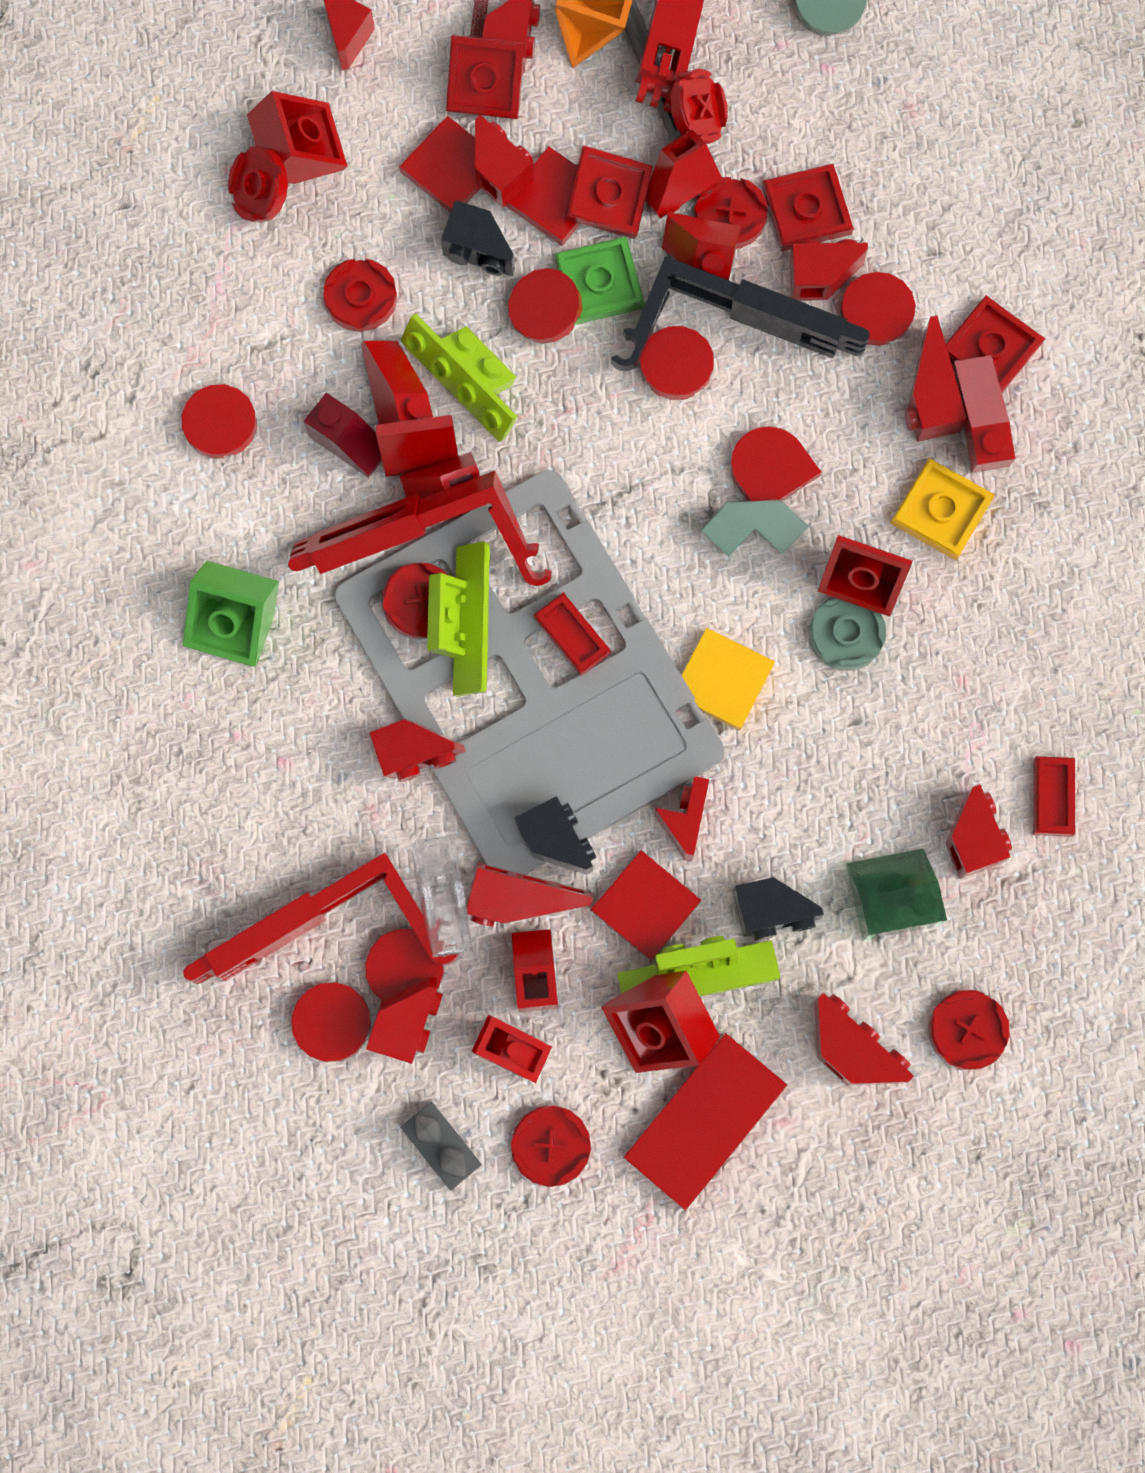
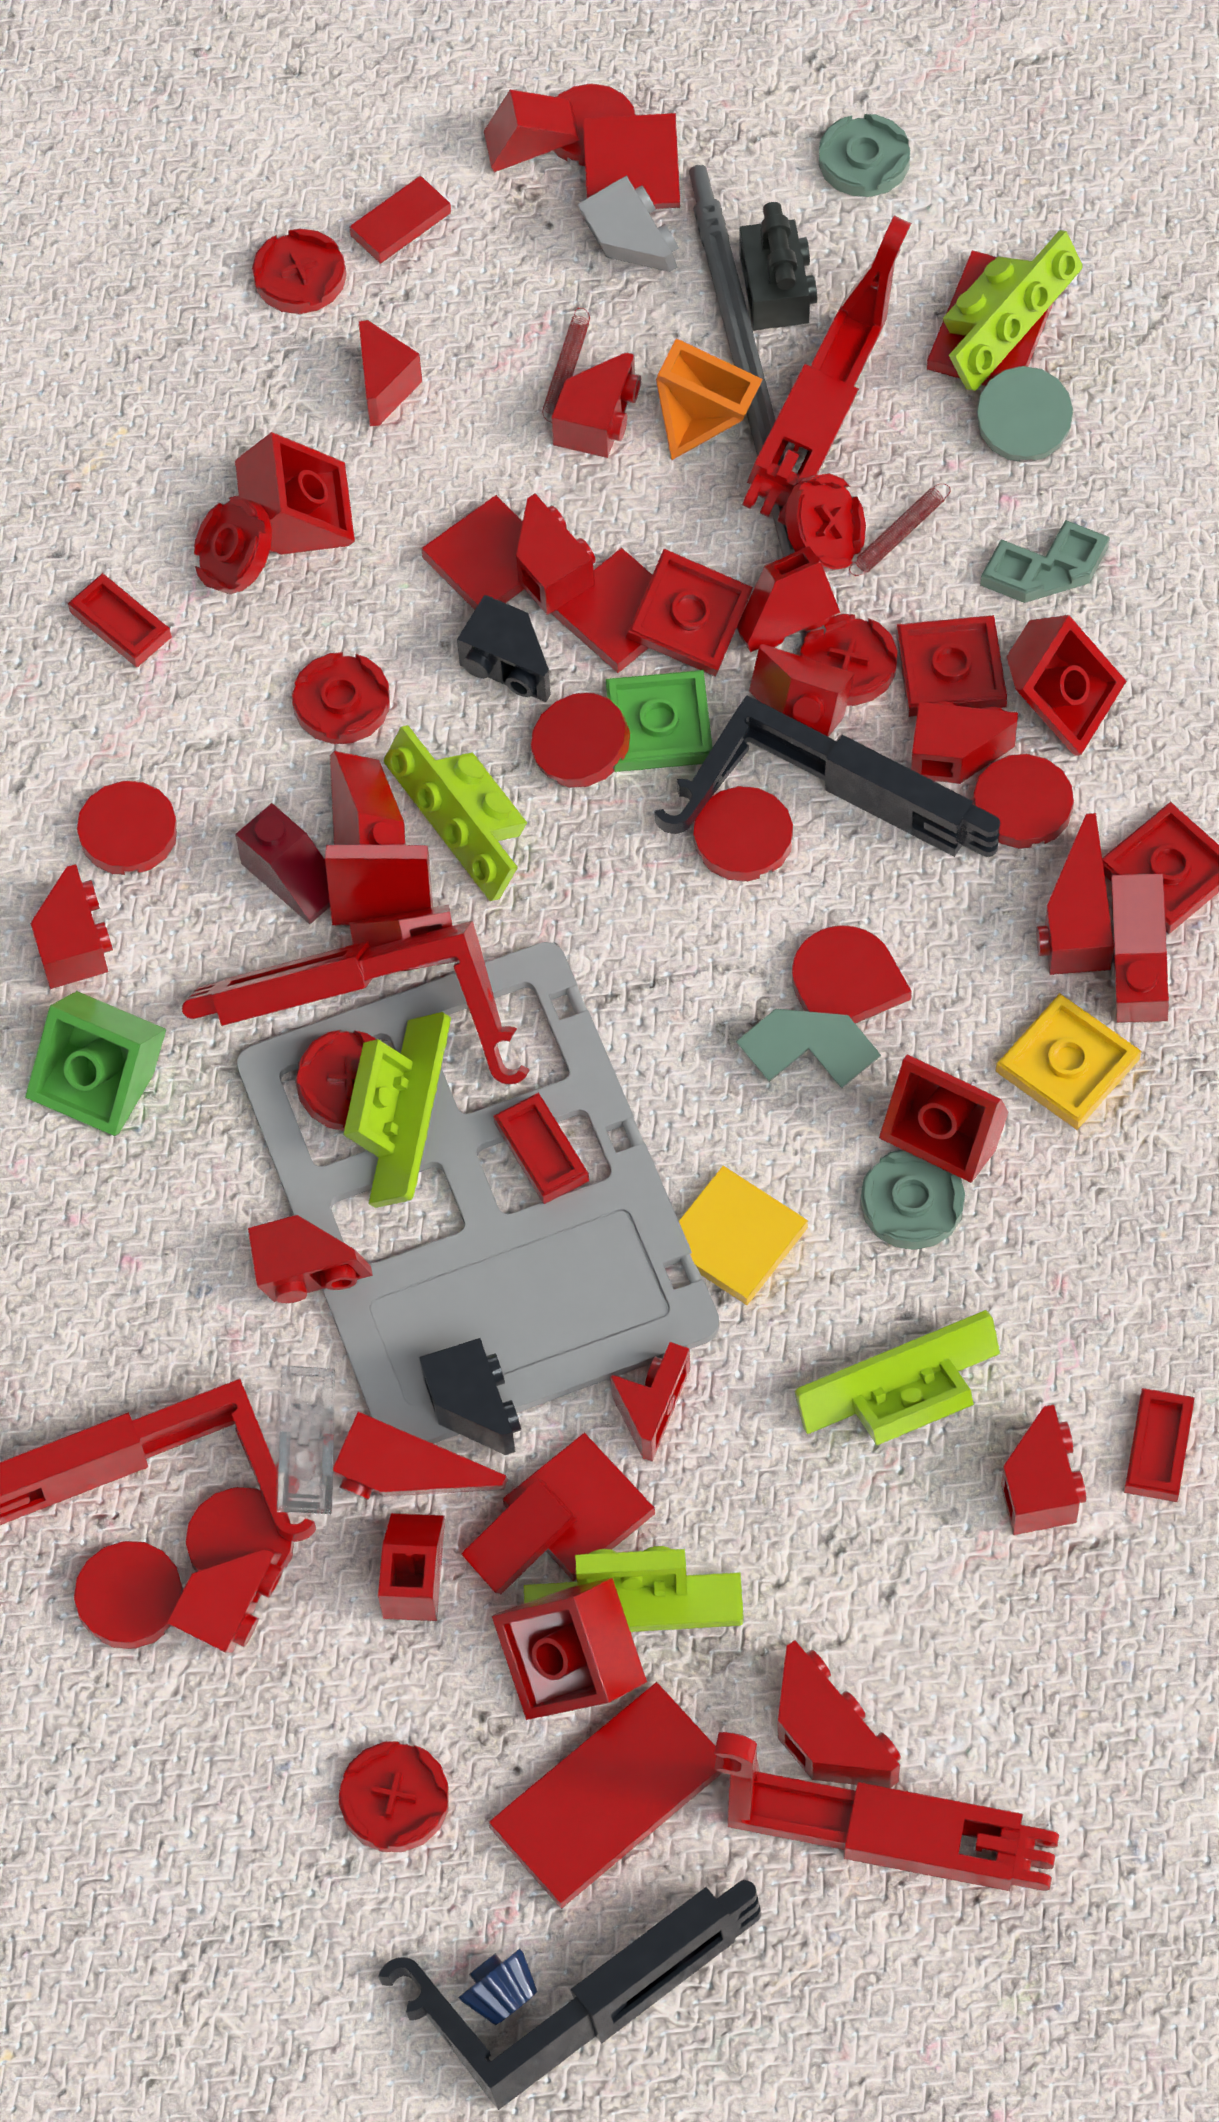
camera: 10 degrees right, 15 degrees down
dark grey tile [400,1101,482,1191] -> none
red tile [446,34,525,119] -> none
red slope [471,1015,552,1083] -> none
black slope [732,877,824,941] -> none
clear green slope [846,849,947,941] -> none
red tile [928,990,1010,1070] -> none
none -> red slope [30,864,113,989]
none -> red tile [68,573,172,668]
none -> black hinge [378,1880,762,2110]
none -> dark blue piece [458,1949,538,2025]
none -> red tile [461,1478,578,1595]
none -> red hinge [714,1732,1059,1891]
none -> lime bracket [795,1310,1000,1445]
none -> red piece [849,483,951,576]
none -> sand green tile [980,520,1110,603]
none -> red slope [1006,615,1127,756]

